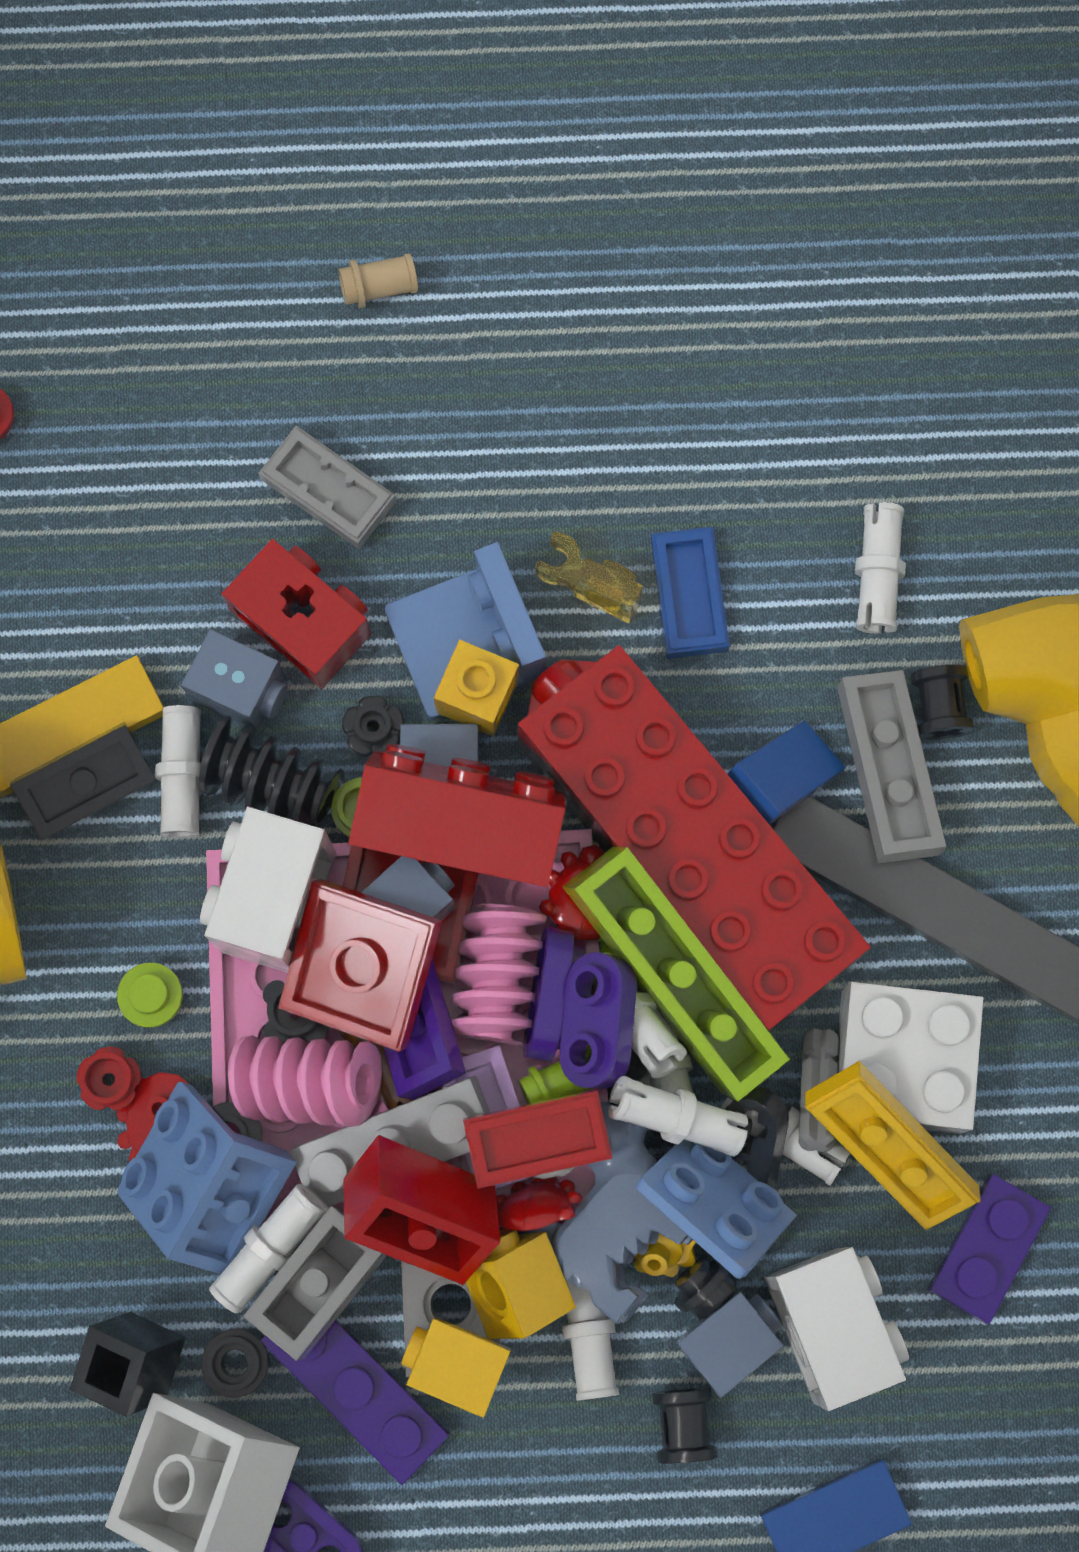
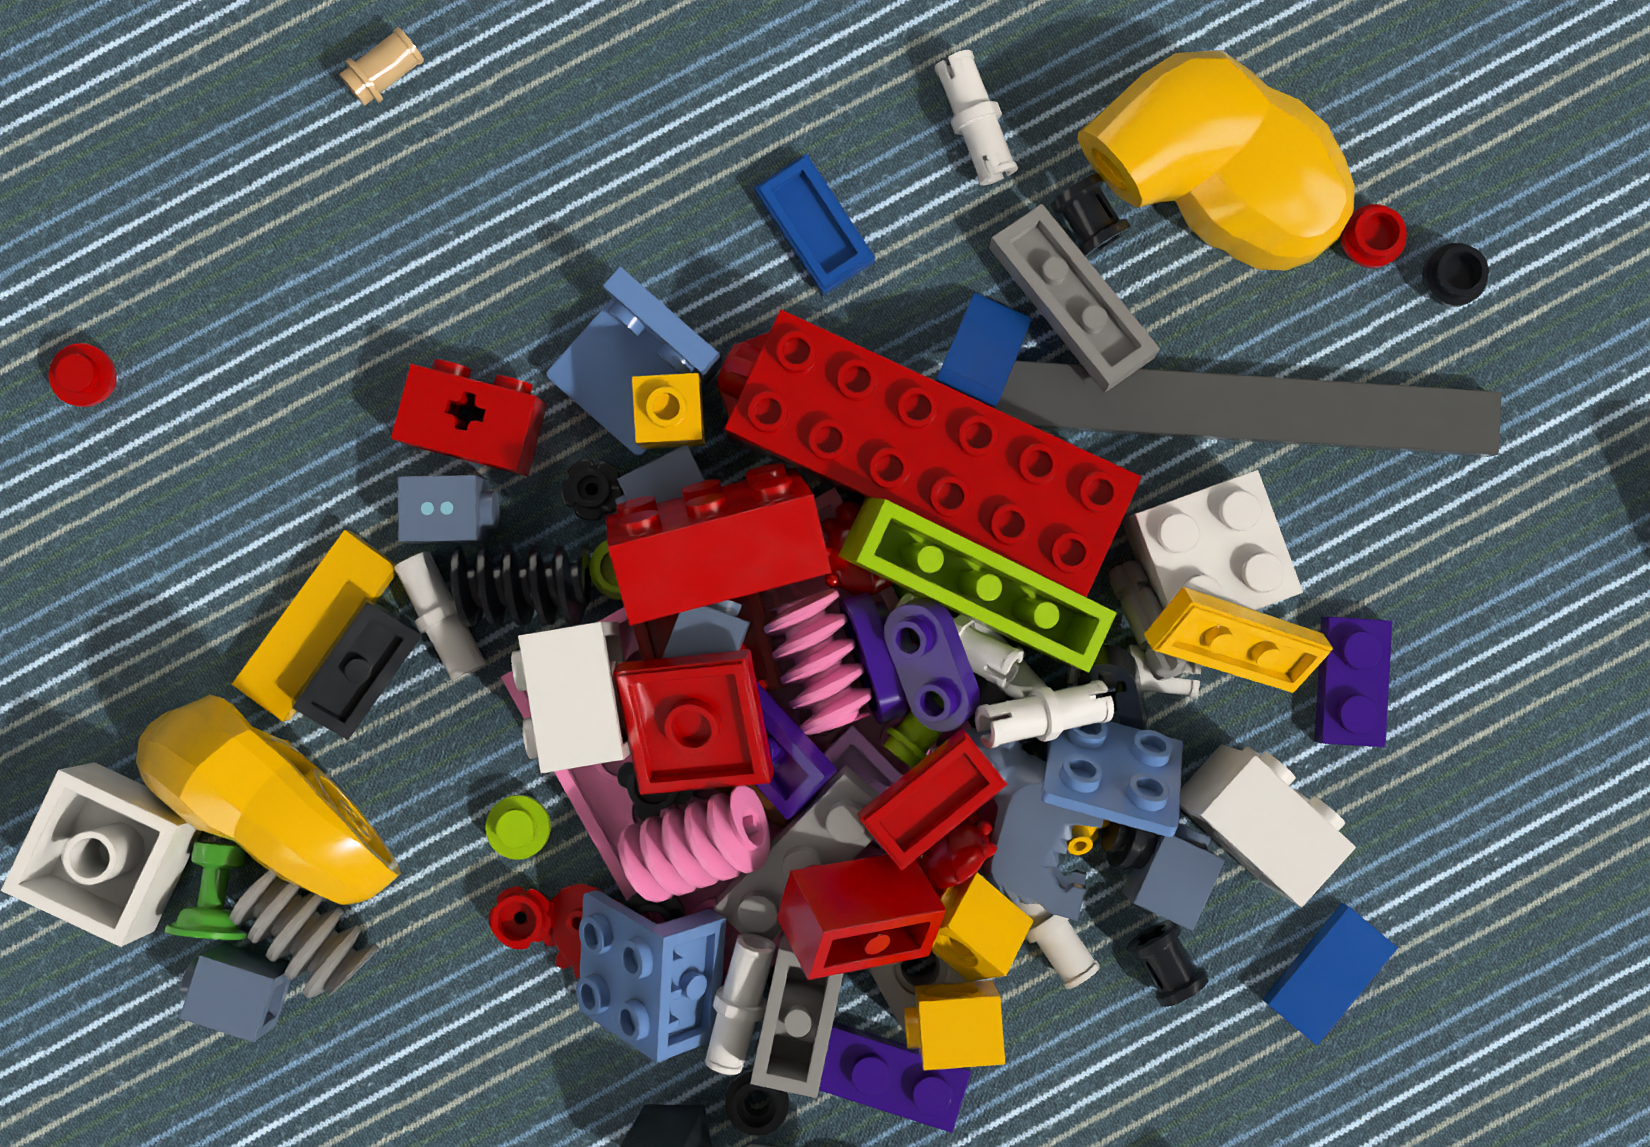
camera: 35 degrees left, 10 degrees up
light grey plate [259,426,396,550] -> none
clear yellow plate [535,532,643,624] -> none

